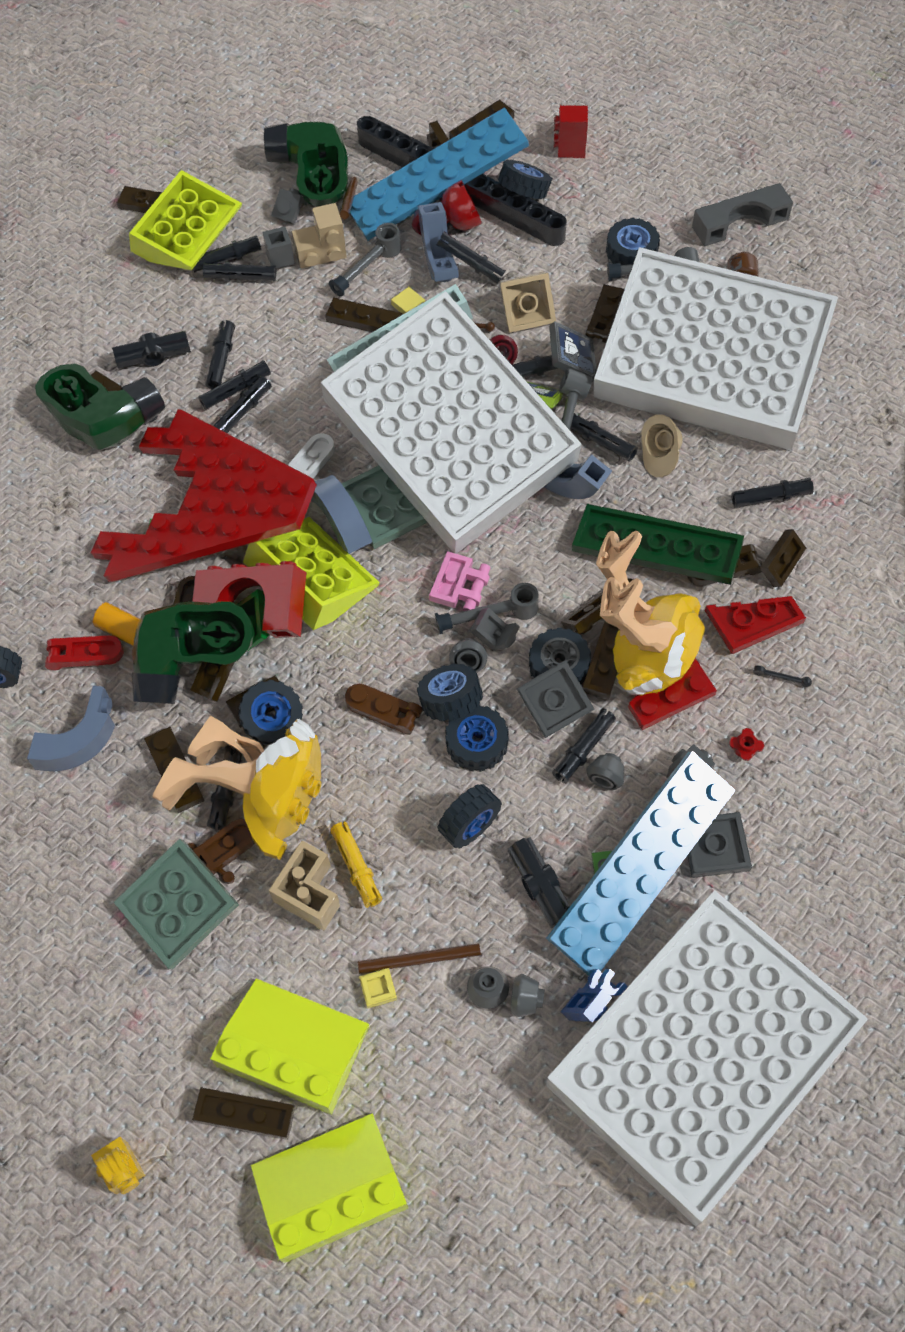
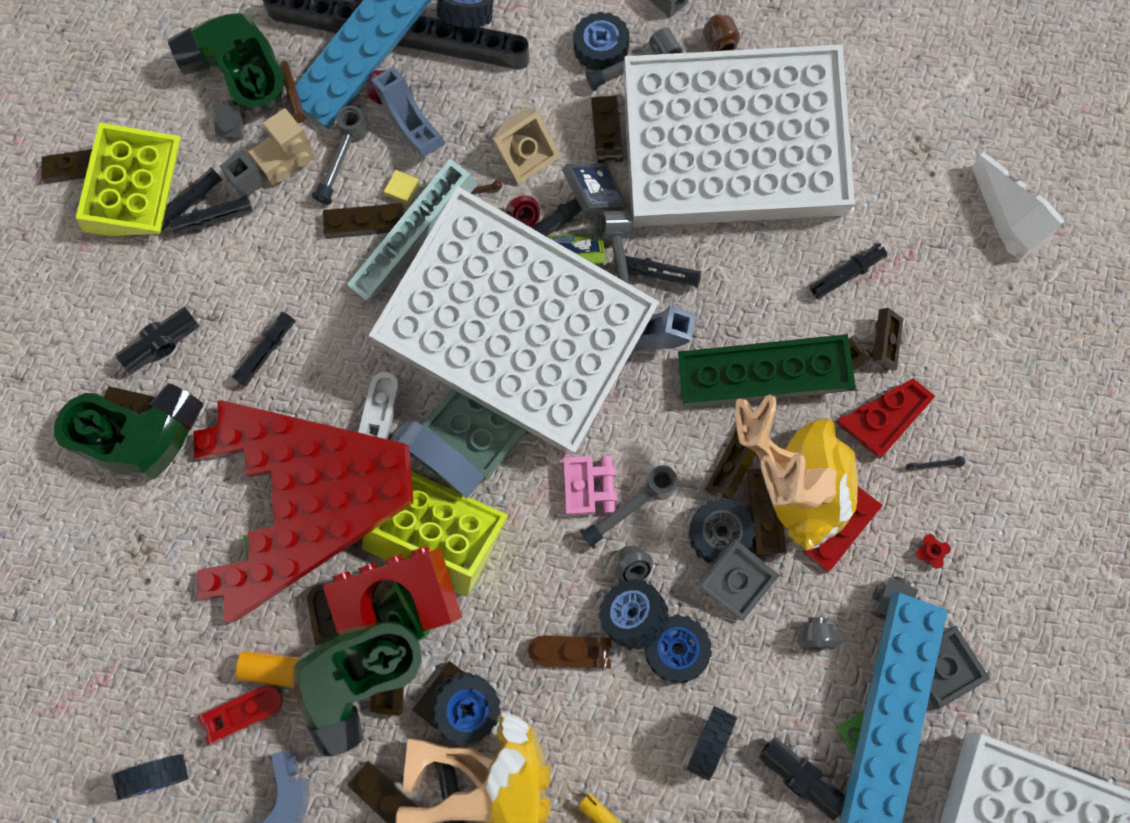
camera: 20 degrees left, 10 degrees up
black pin [205,320,236,389] -> none
black pin [212,376,272,433] -> none
black pin [436,231,506,284] -> none
red cylinder [442,180,483,230] -> none
dark grey bracket [470,608,520,651] -> none
black pin [552,708,616,784] -> none
tan piece [641,415,683,477] -> none

